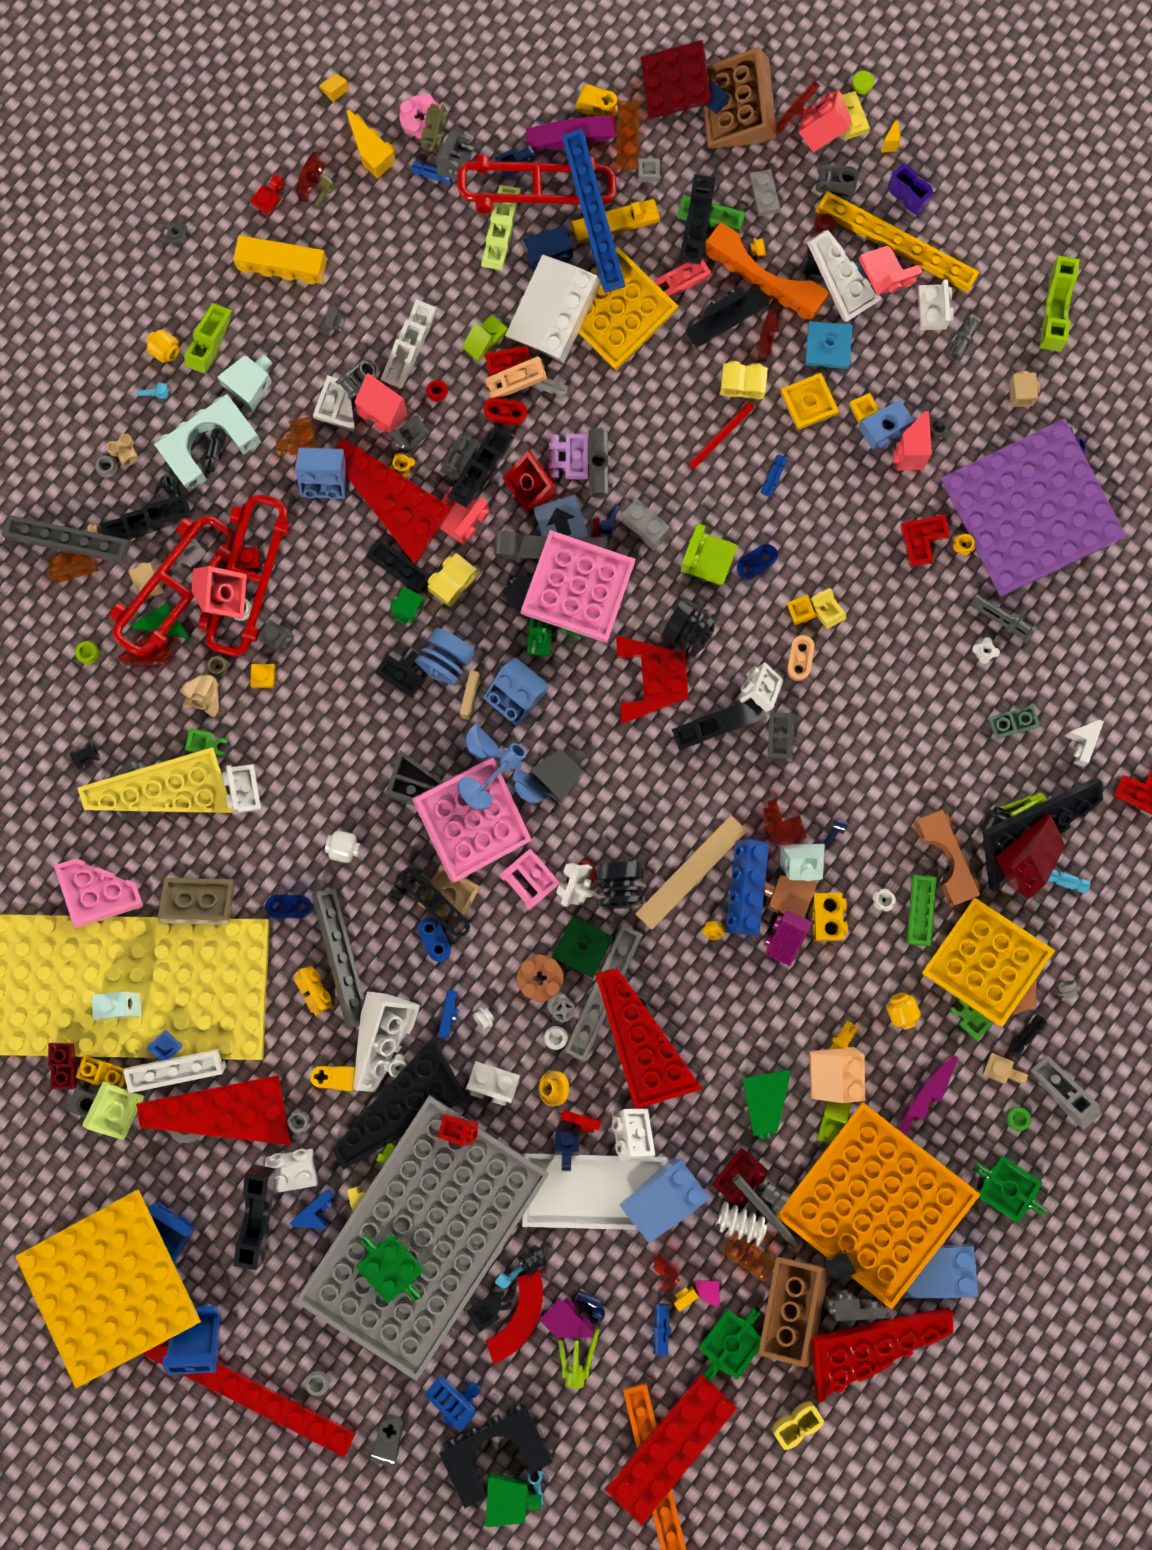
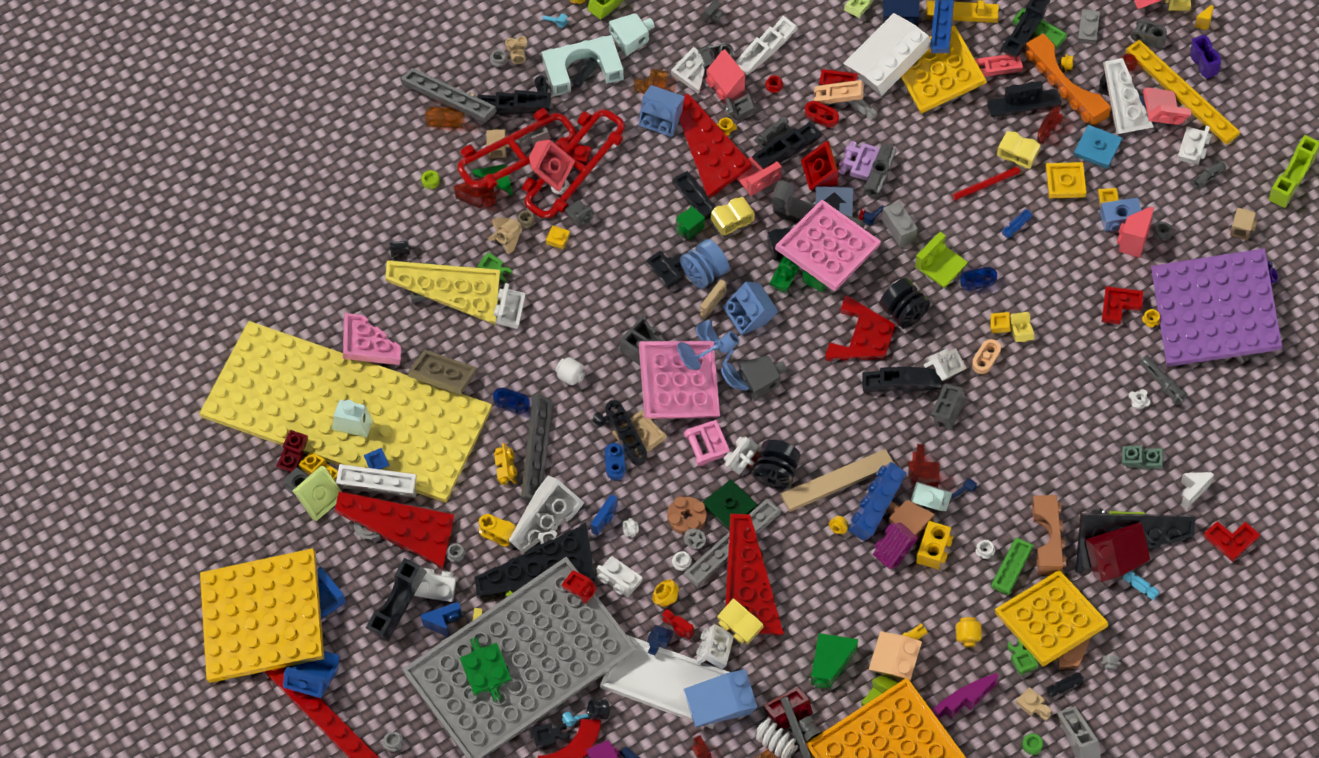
camera: 20 degrees right, 20 degrees down
lime slope [462,315,508,362] -> none
none -> light yellow brick [717,599,764,645]

